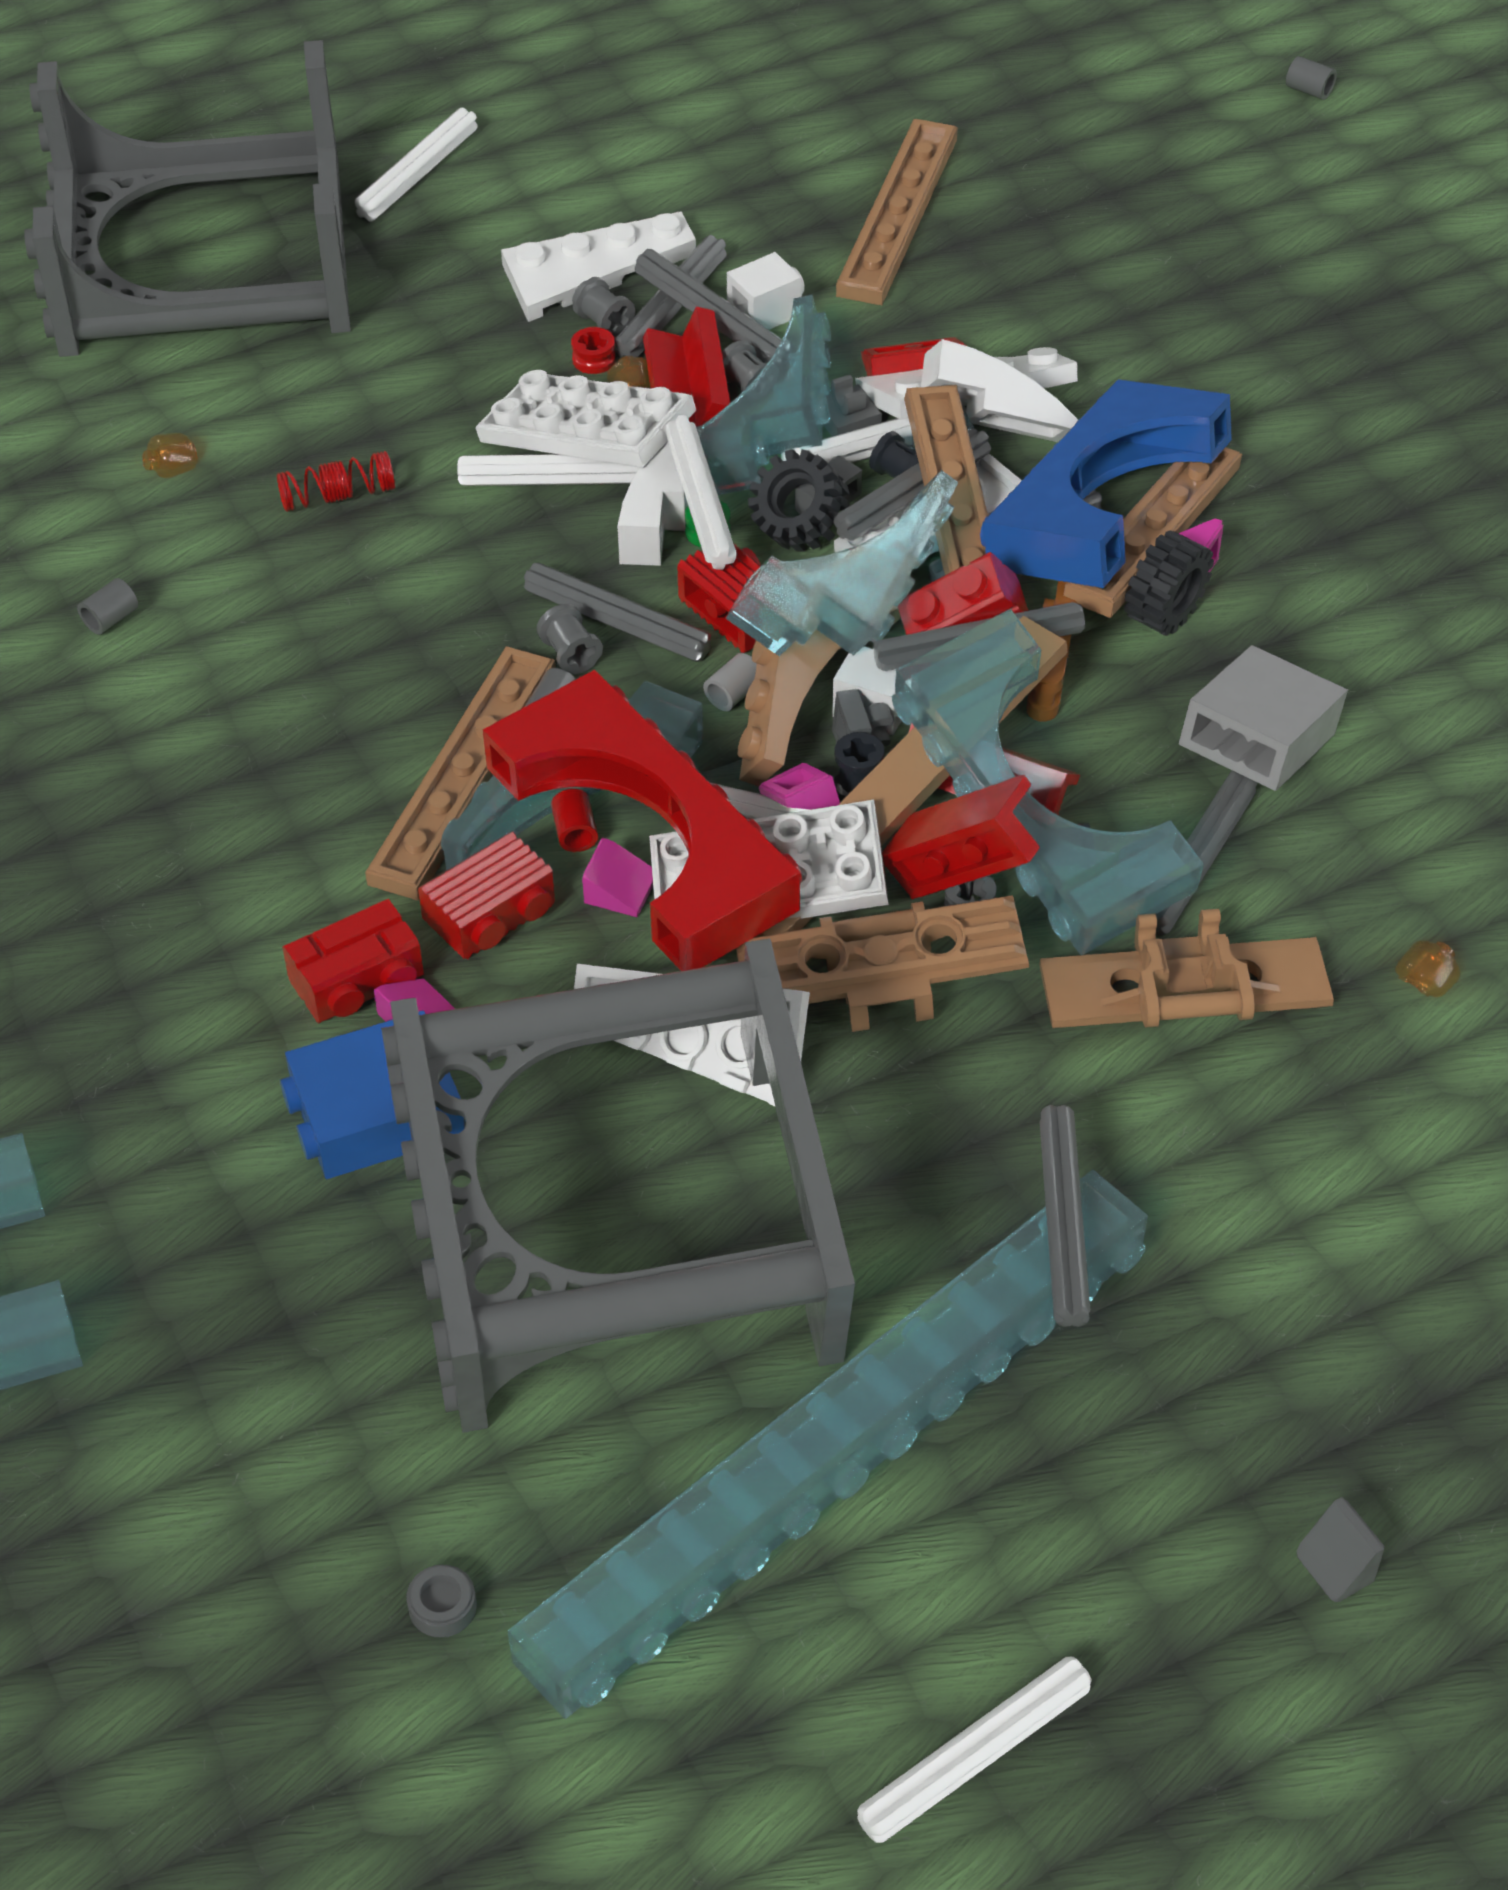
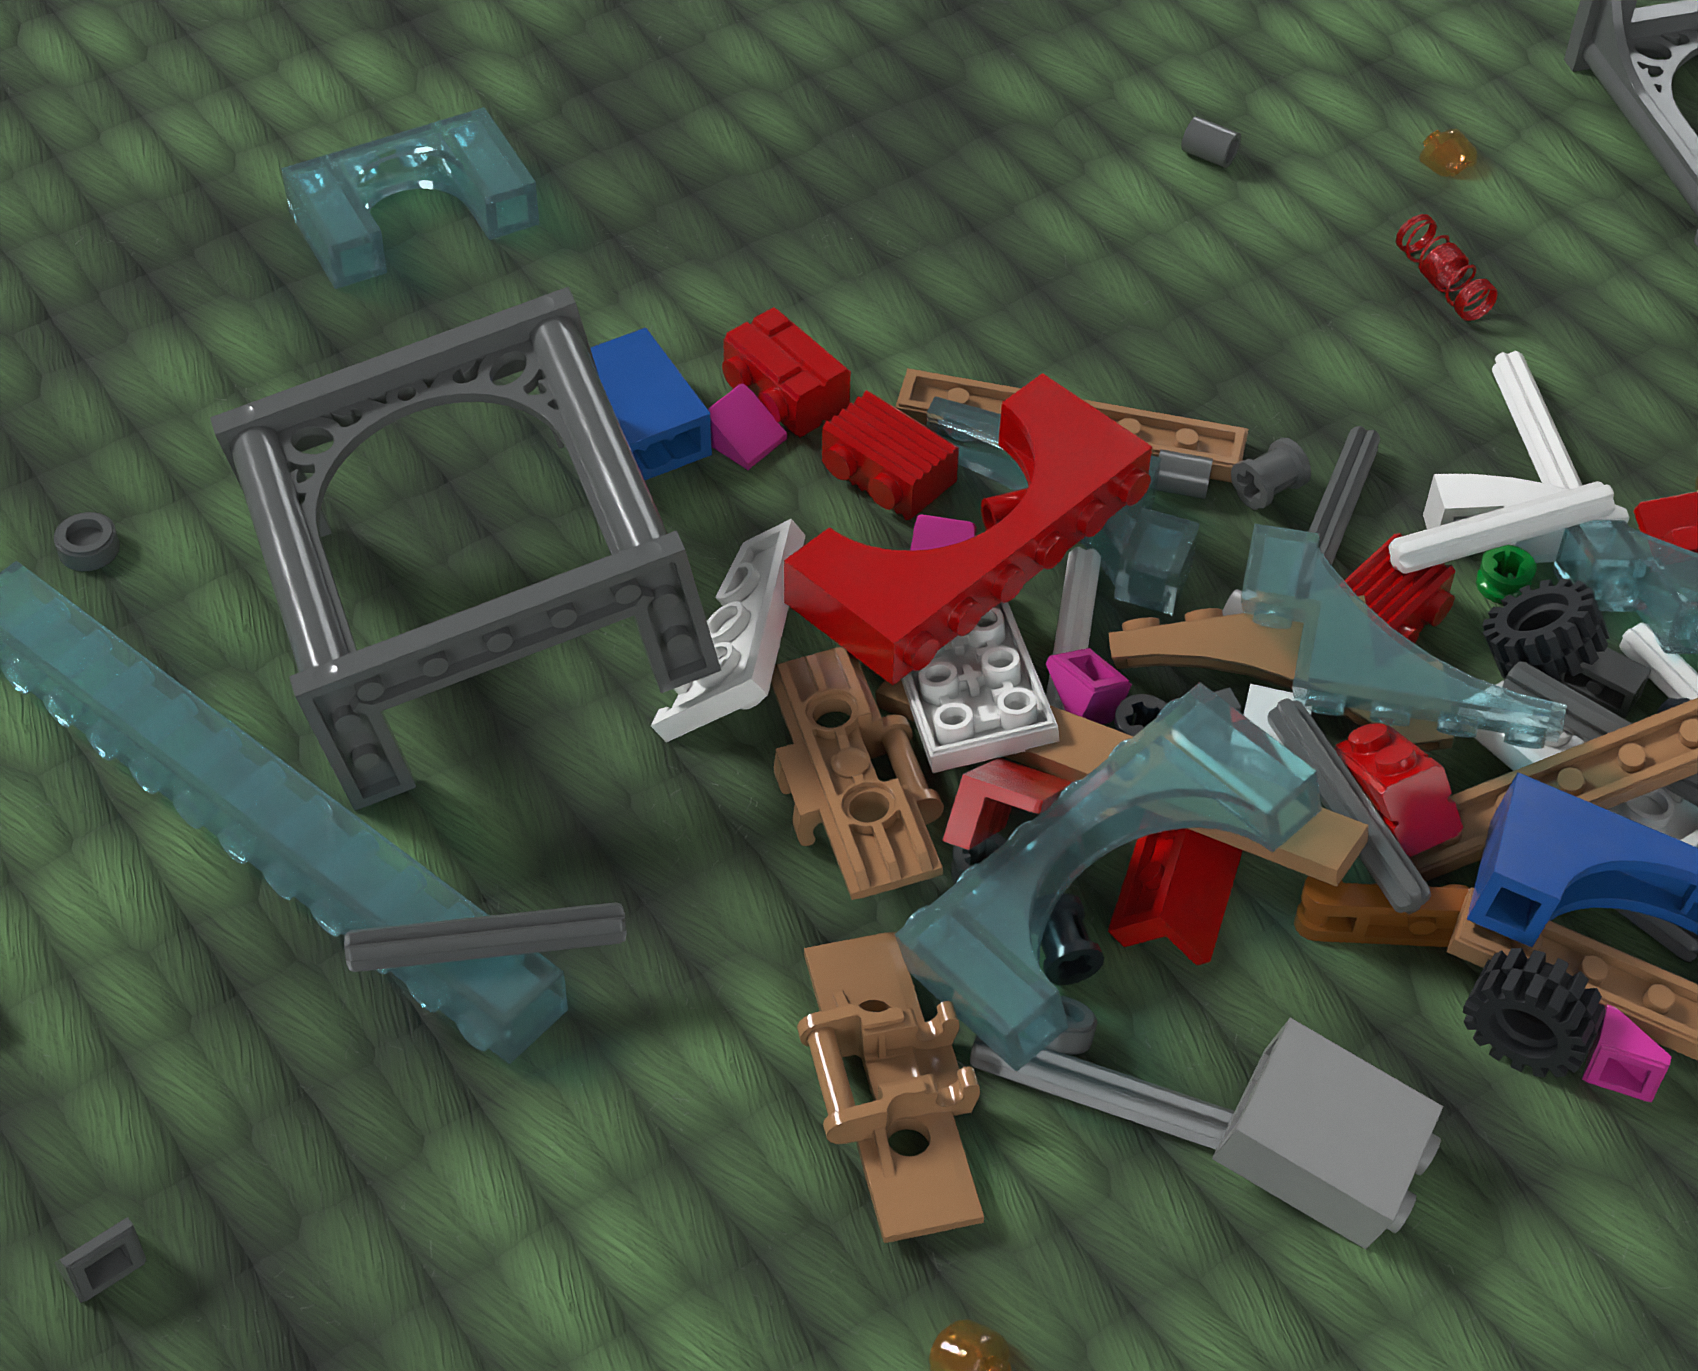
camera: 80 degrees right, 0 degrees up
white tile [475,370,696,468] -> none

